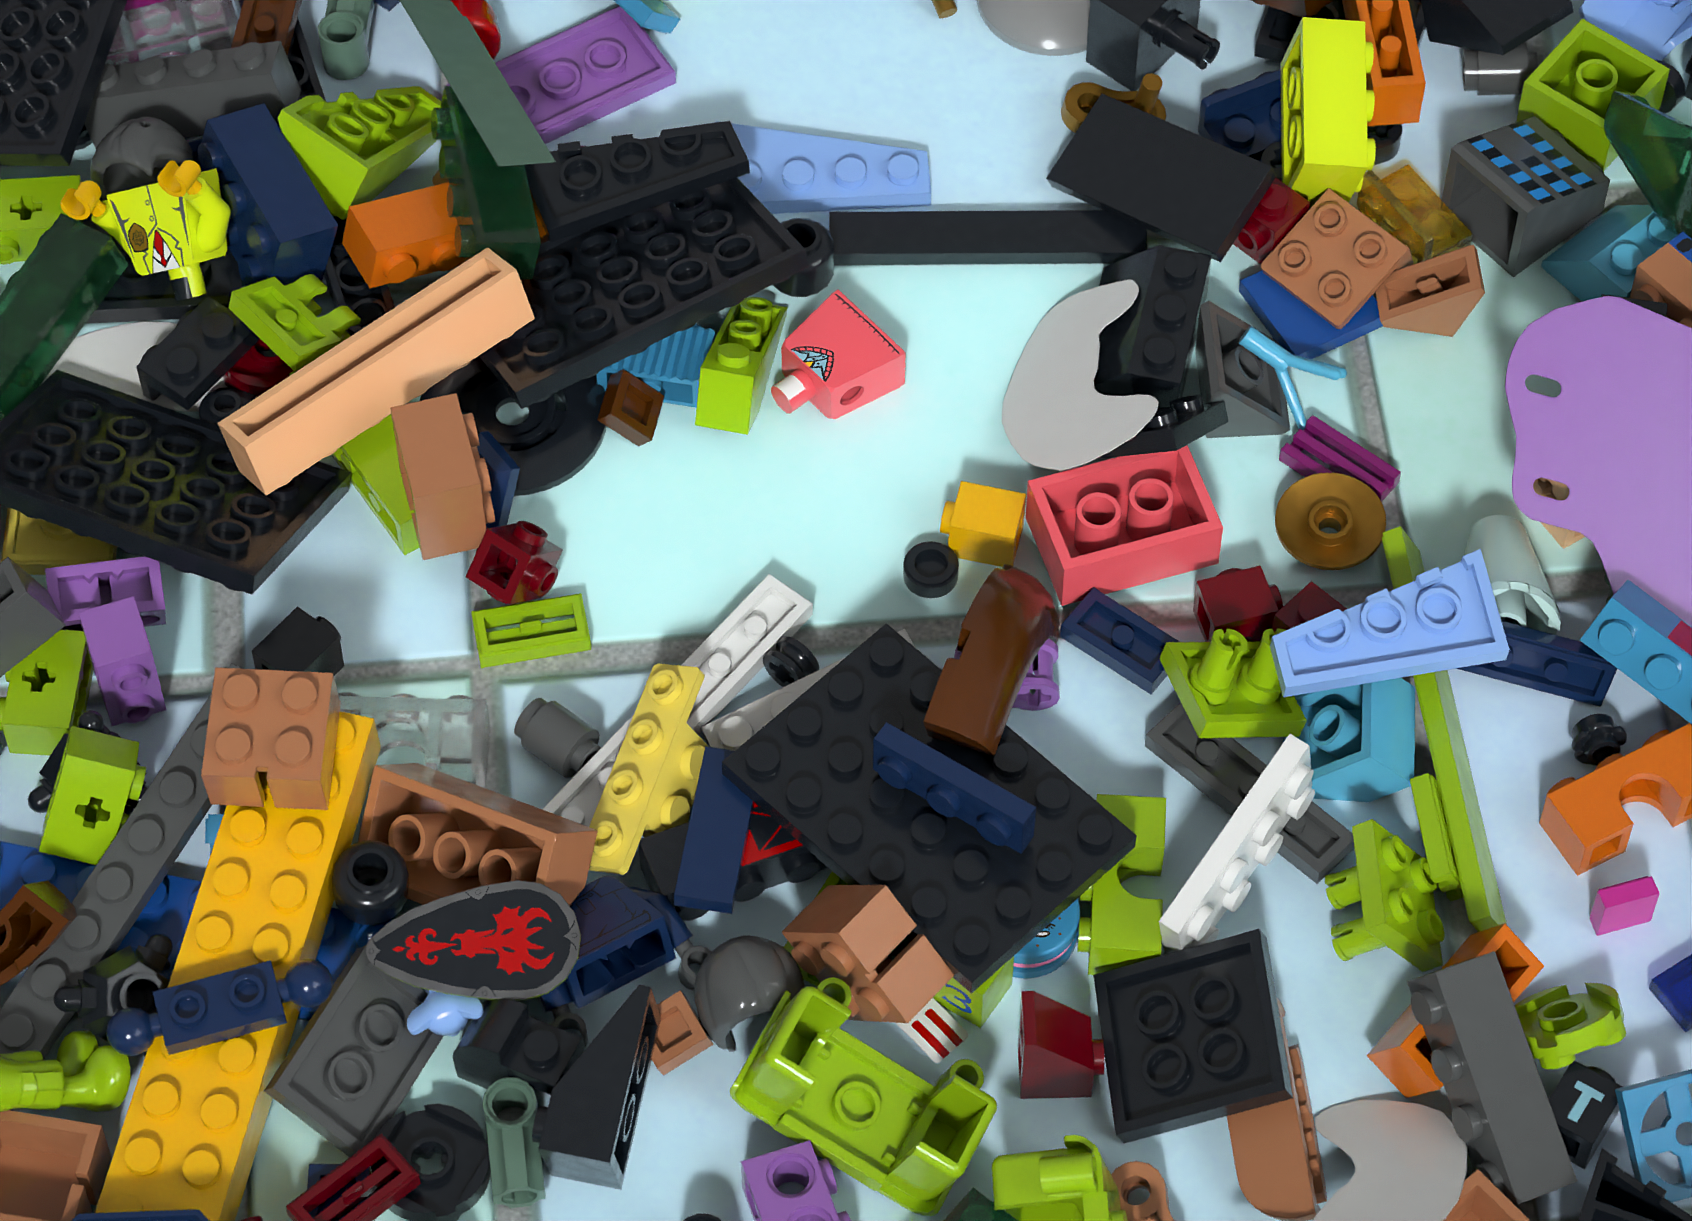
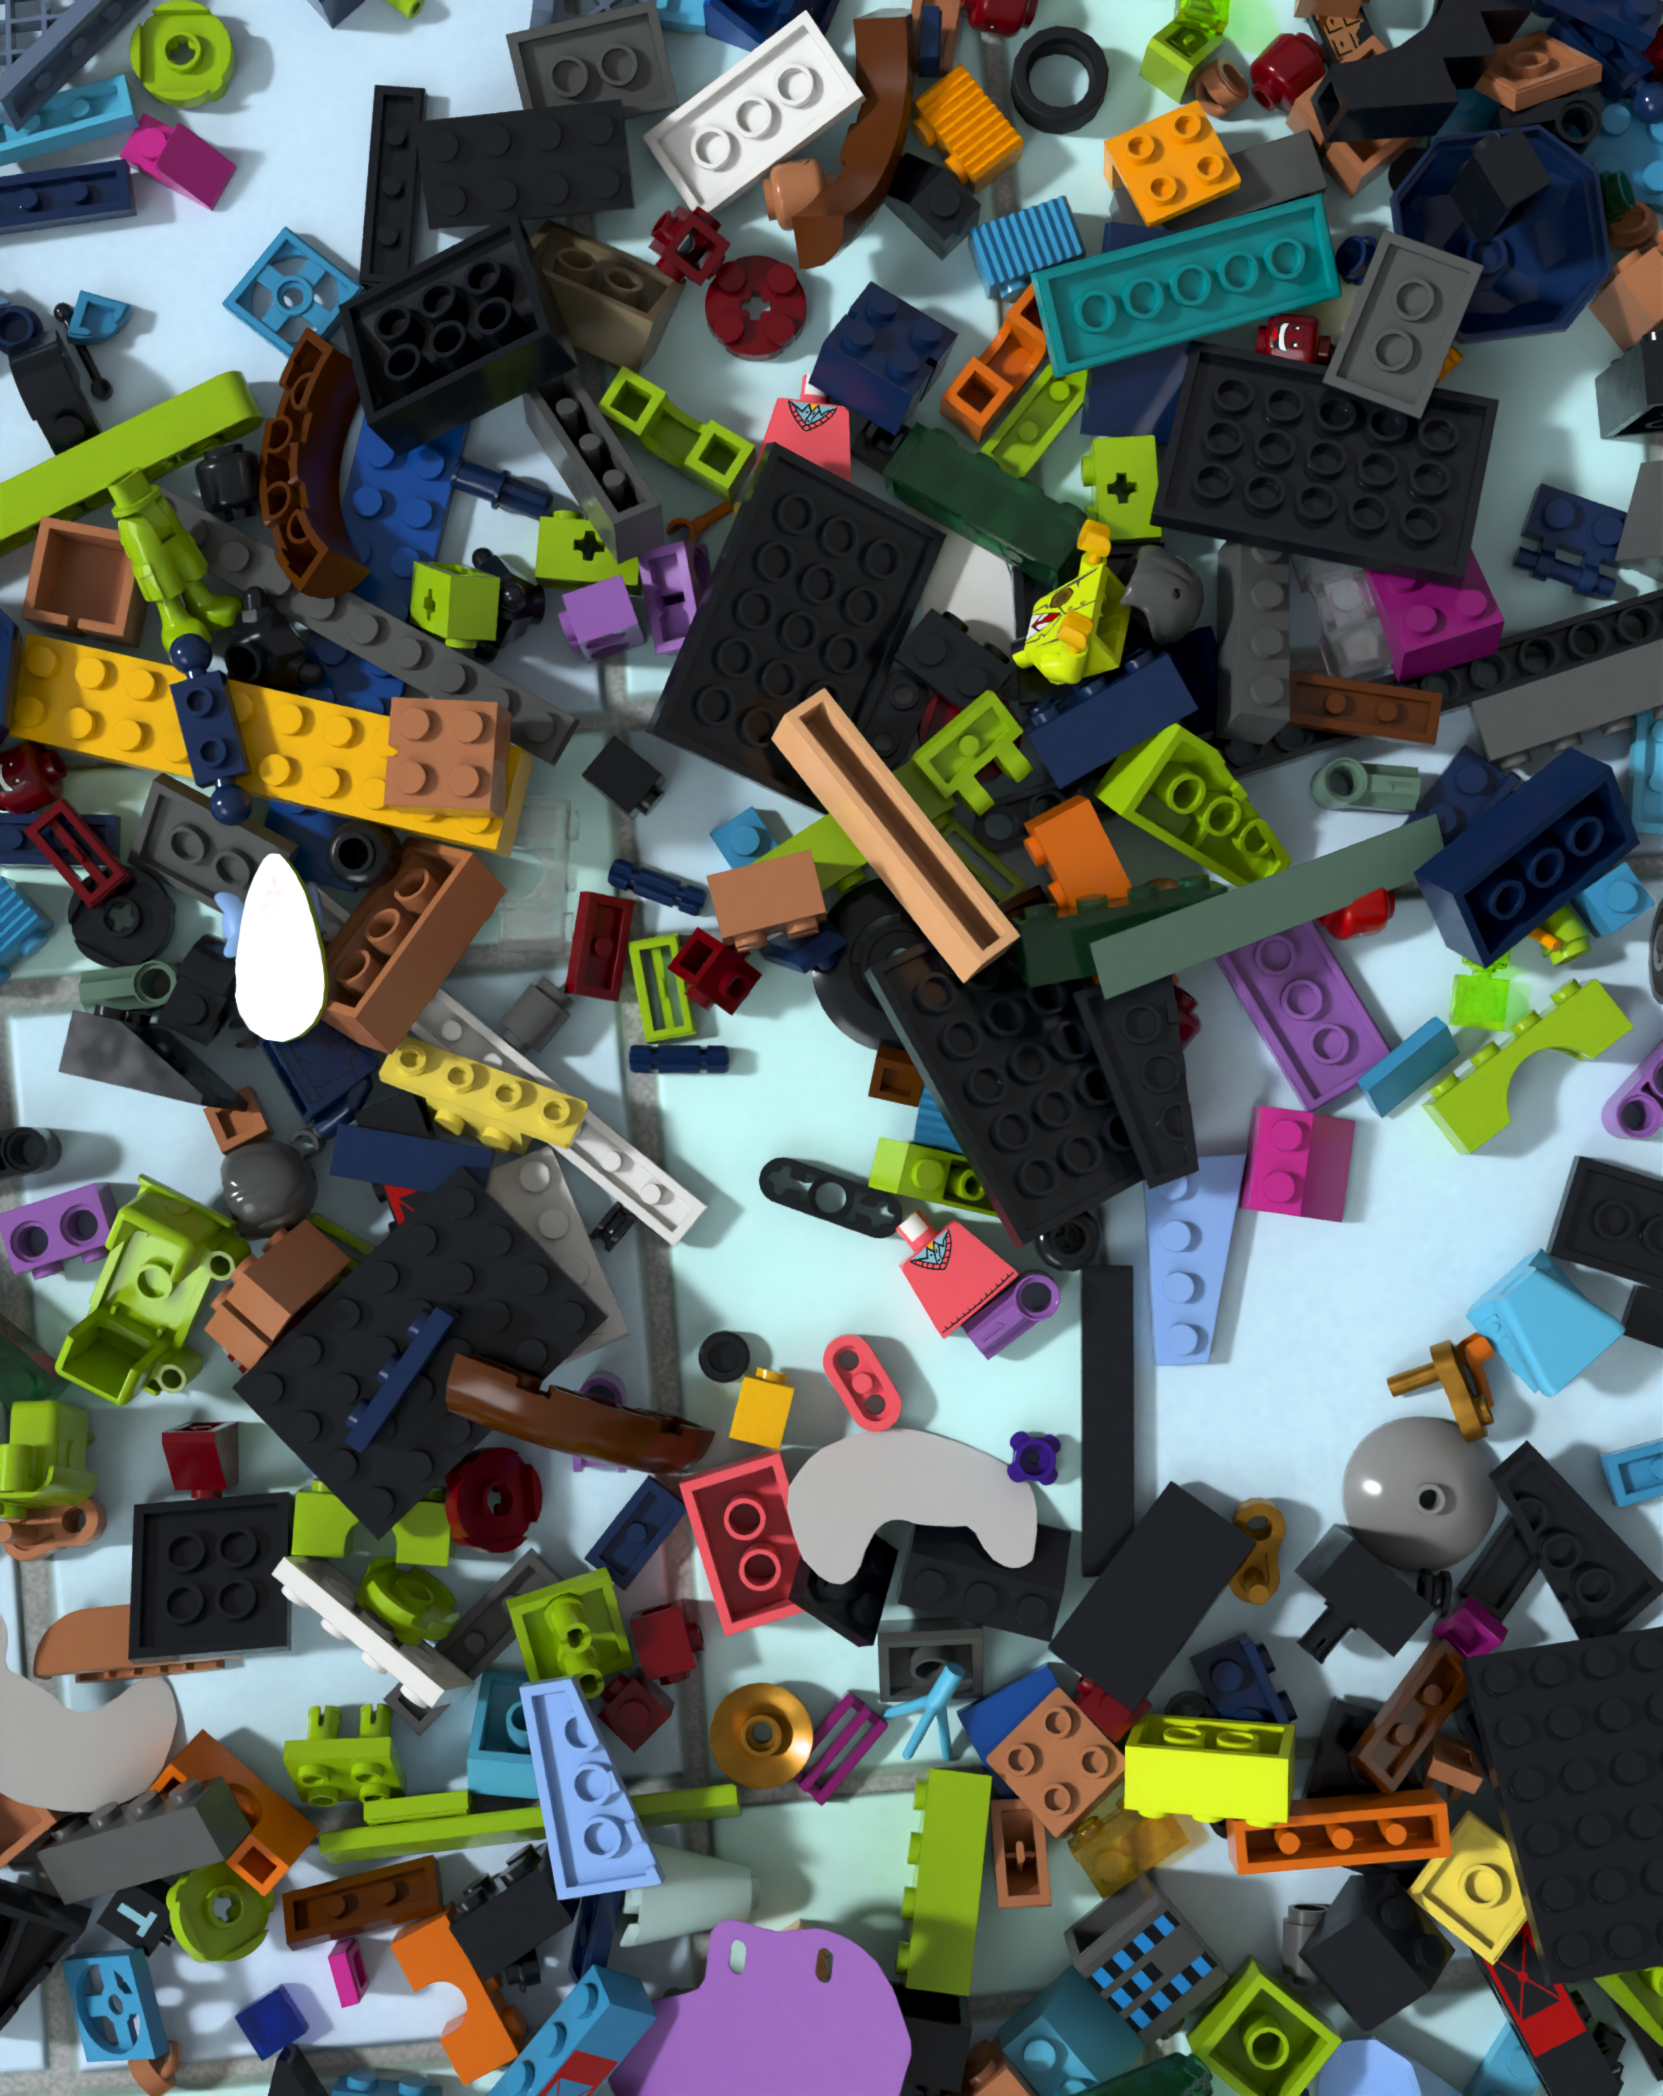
camera: 90 degrees right, 30 degrees up
none -> reddish brown plate [282,1855,445,1951]
none -> lime plate [354,1557,460,1646]
none -> dark red plate [445,1447,542,1553]
none -> black brick [449,1842,581,1982]
none -> dark red plate [564,891,635,1002]
none -> dark blue axle [607,858,707,916]
none -> dark blue axle [629,1045,730,1073]
none -> dark azure plate [710,806,778,869]
none -> black beam [759,1157,902,1238]
none -> coral plate [823,1334,902,1432]
none -> lime wedge [895,1768,992,1996]
none -> medium lavender piece [961,1269,1060,1360]
none -> dark purple plate [1007,1431,1061,1486]
none -> dark pink slope [1239,1106,1356,1223]

